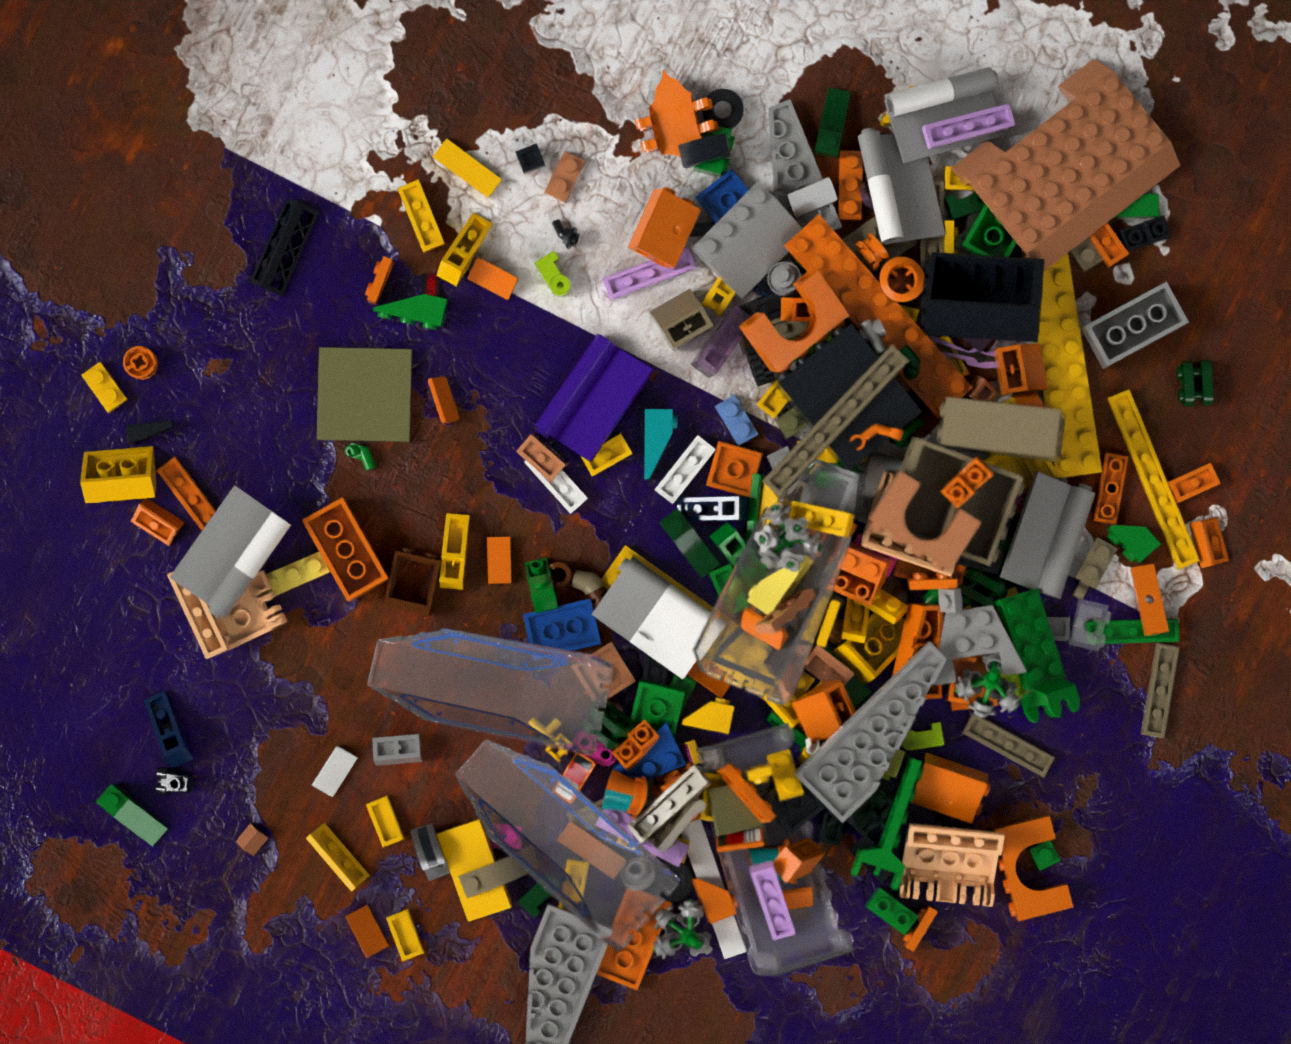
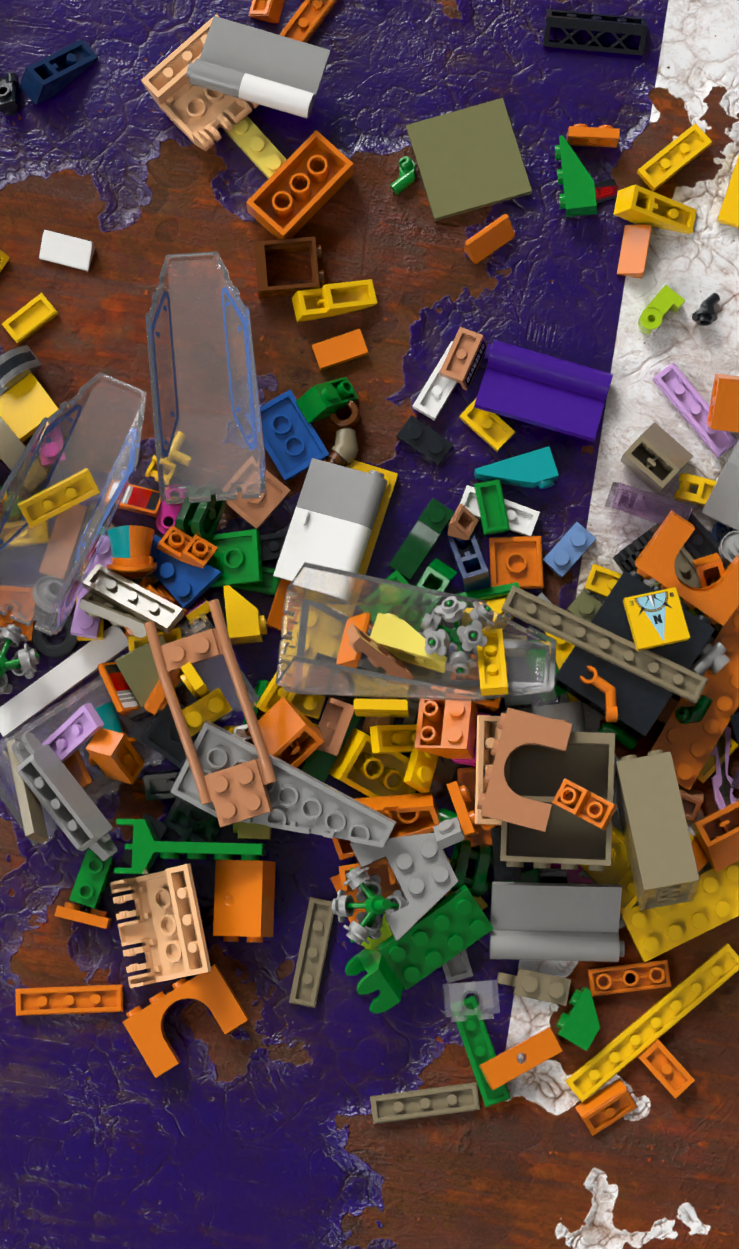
camera: 75 degrees right, 5 degrees down
light grey hinge [372,734,423,766] -> none
orange slope [691,877,738,924] -> none
lime leg [901,722,944,750] -> none
green plate [1028,840,1061,871] -> none
none -> dark tan tile [7,739,49,844]
none -> light grey hinge [11,732,118,861]
none -> orange tile [15,984,124,1016]
none -> yellow plate [17,468,100,529]
none -> nougat plate [144,599,277,827]
none -> black plate [396,415,453,467]
none -> nougat slope [448,504,479,540]
none -> green tile [474,479,510,536]
none -> yellow tile [623,587,690,651]

